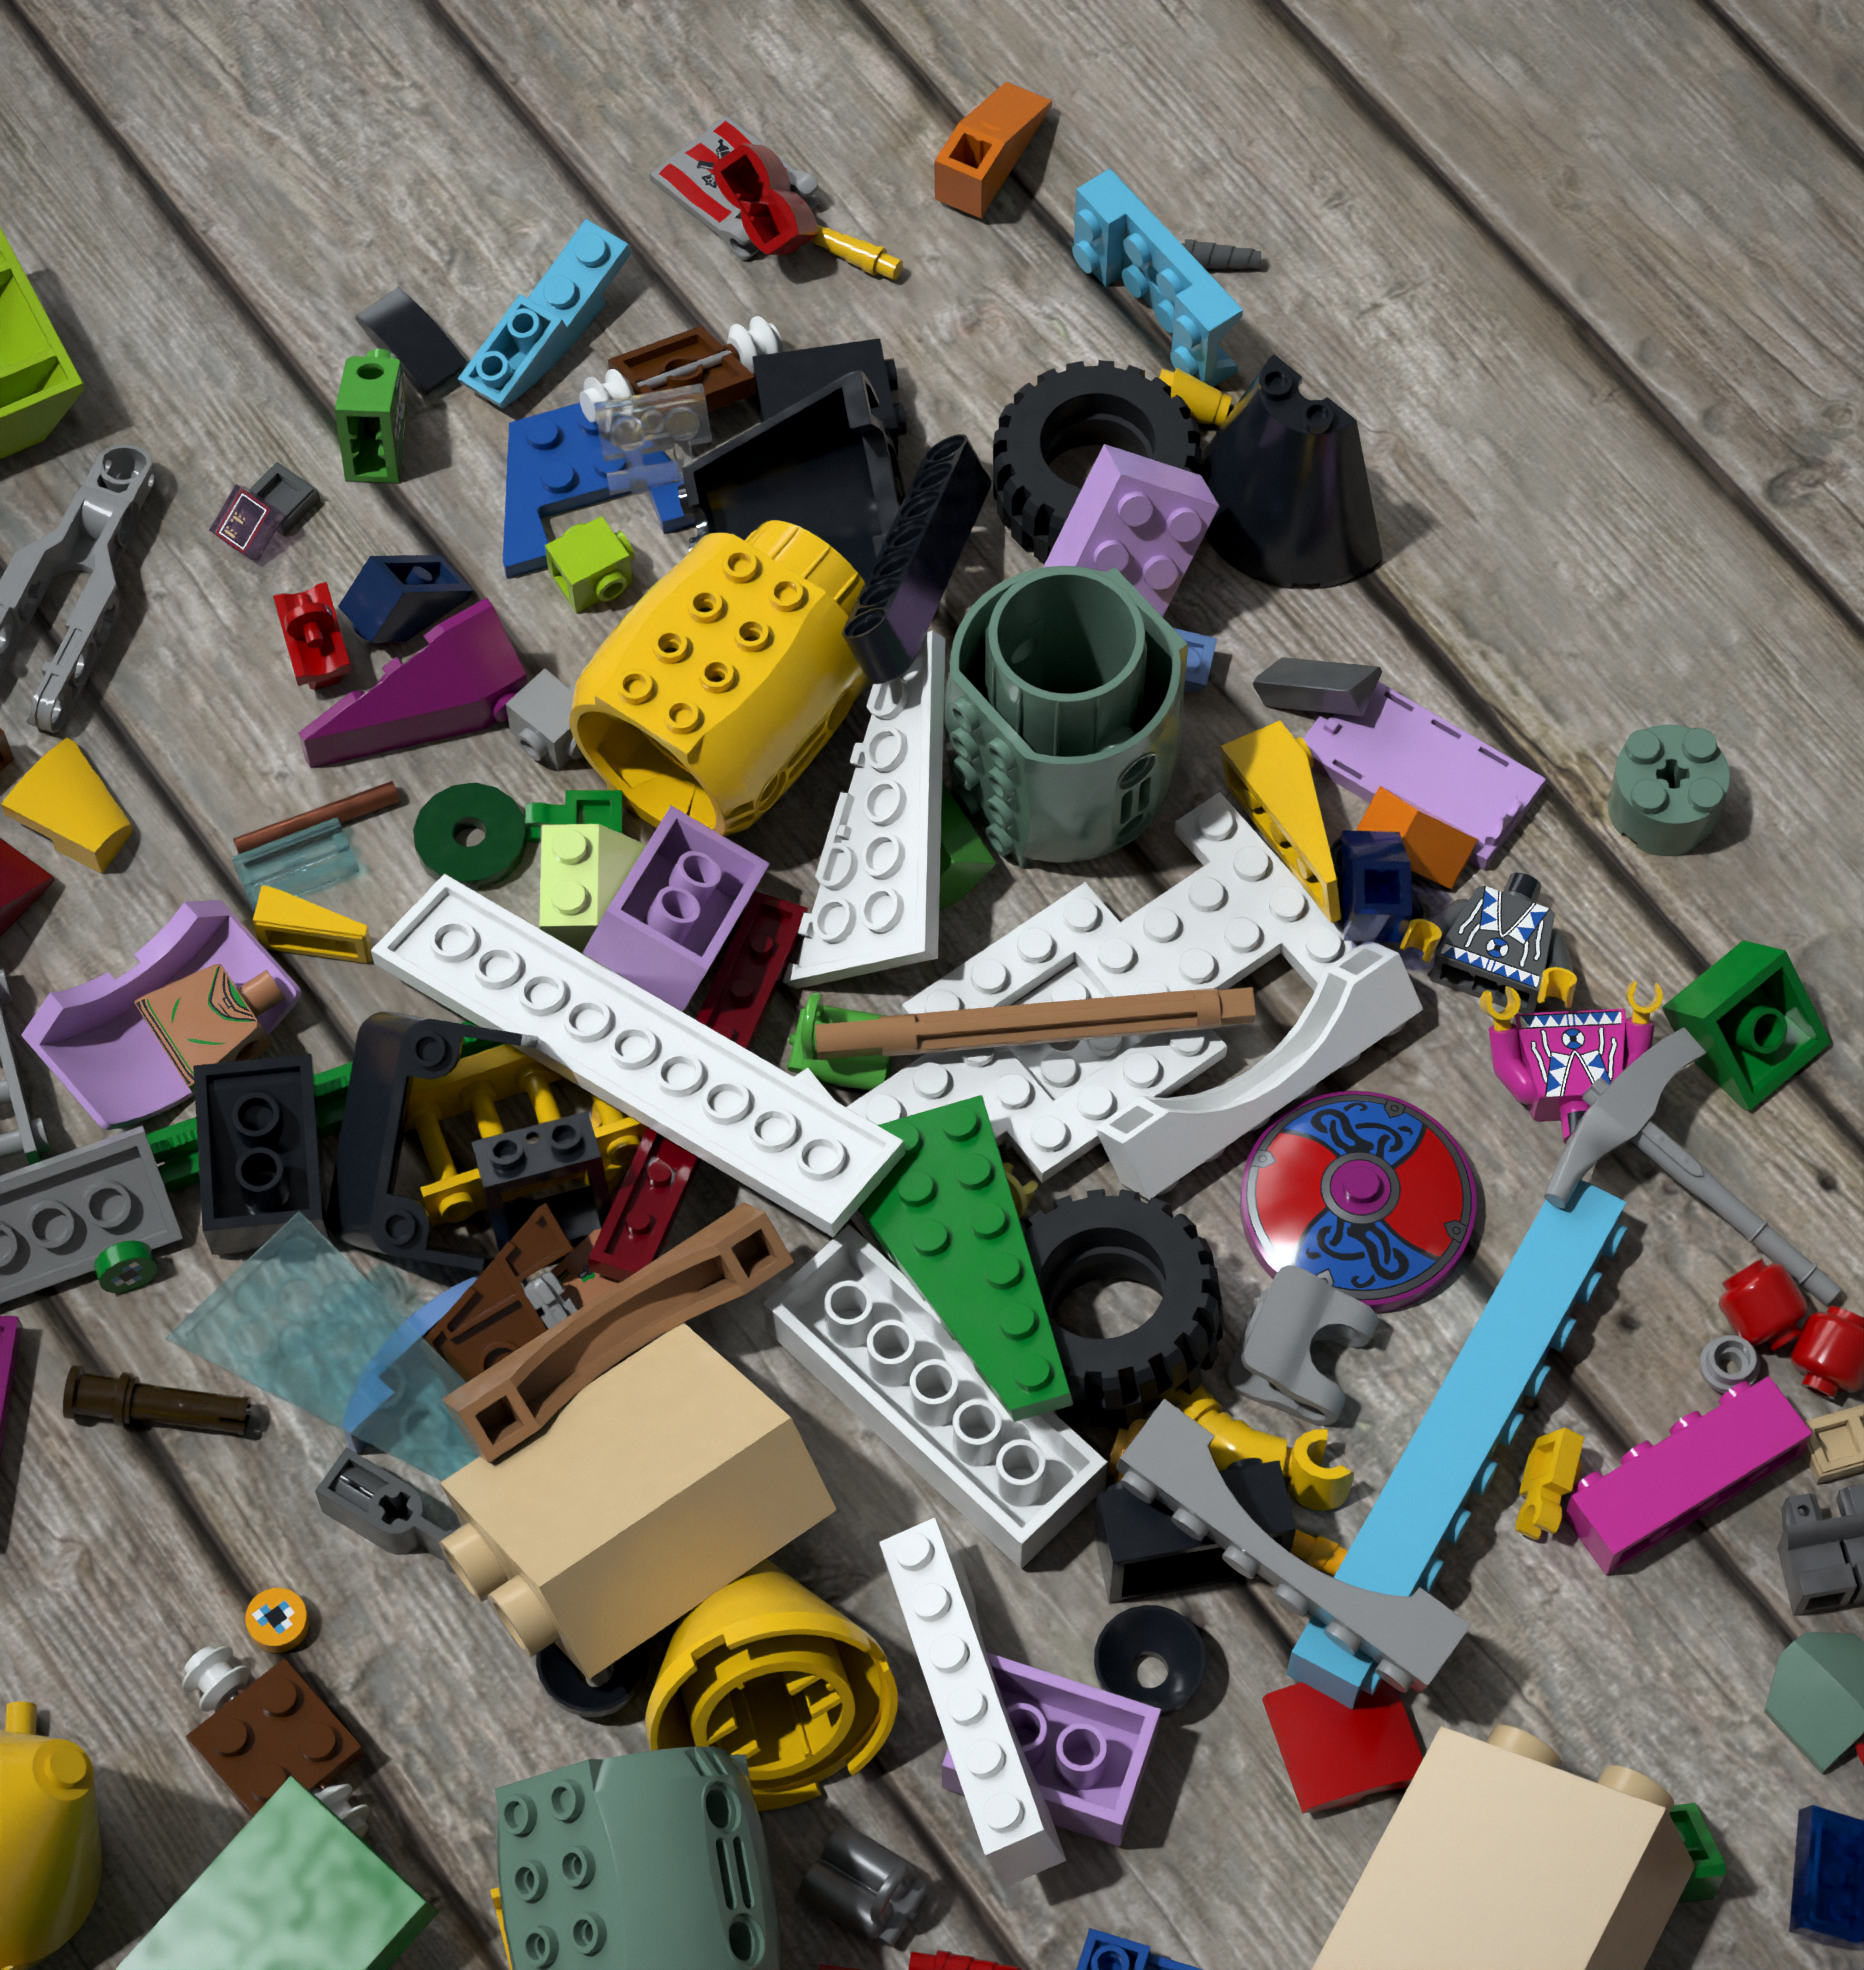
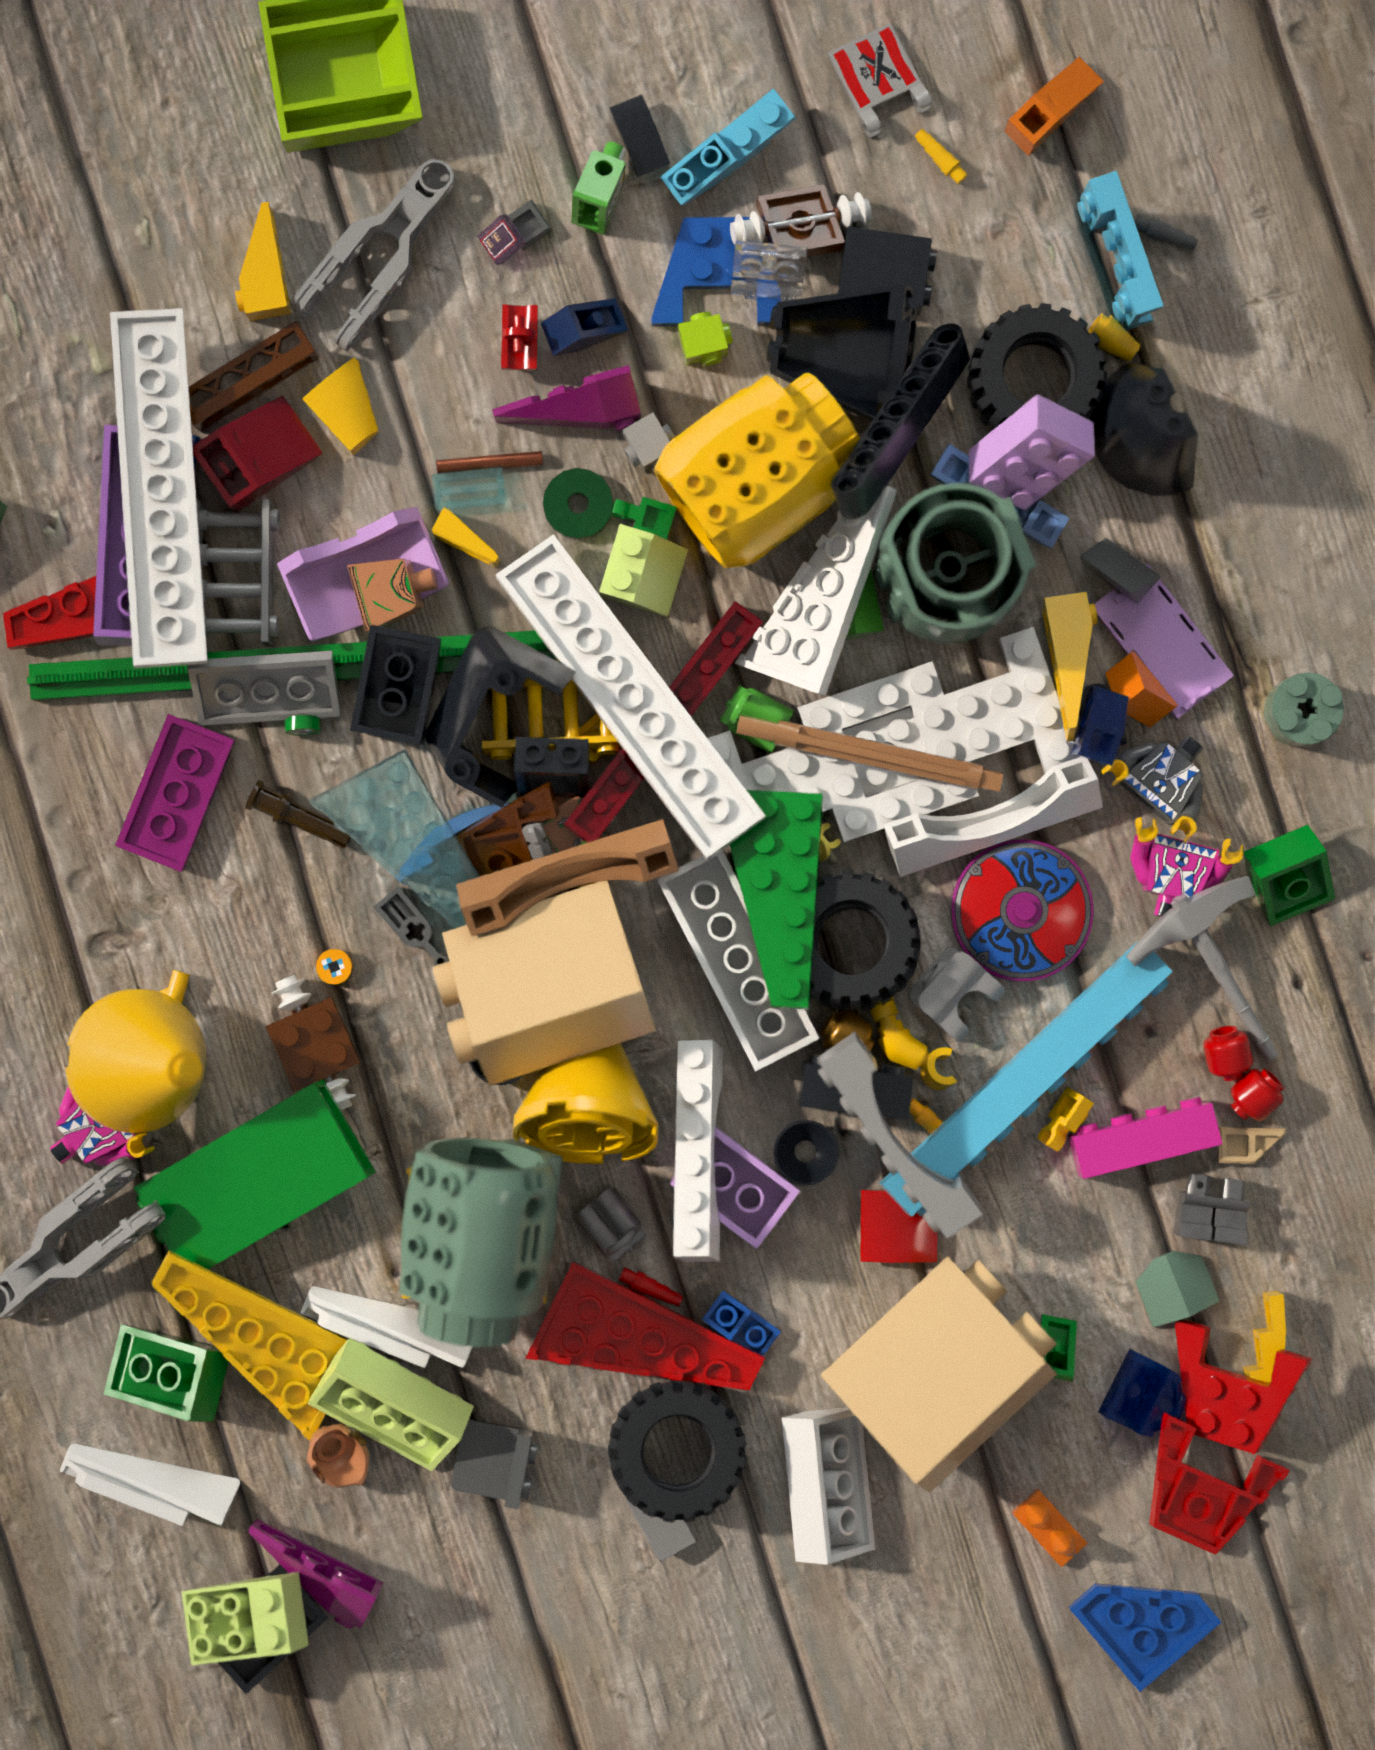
camera: 15 degrees right, 25 degrees up
lavender brick [583,806,770,1012] -> none
red brick [713,144,818,255] -> none
light grey plate [1699,1335,1760,1394] -> none

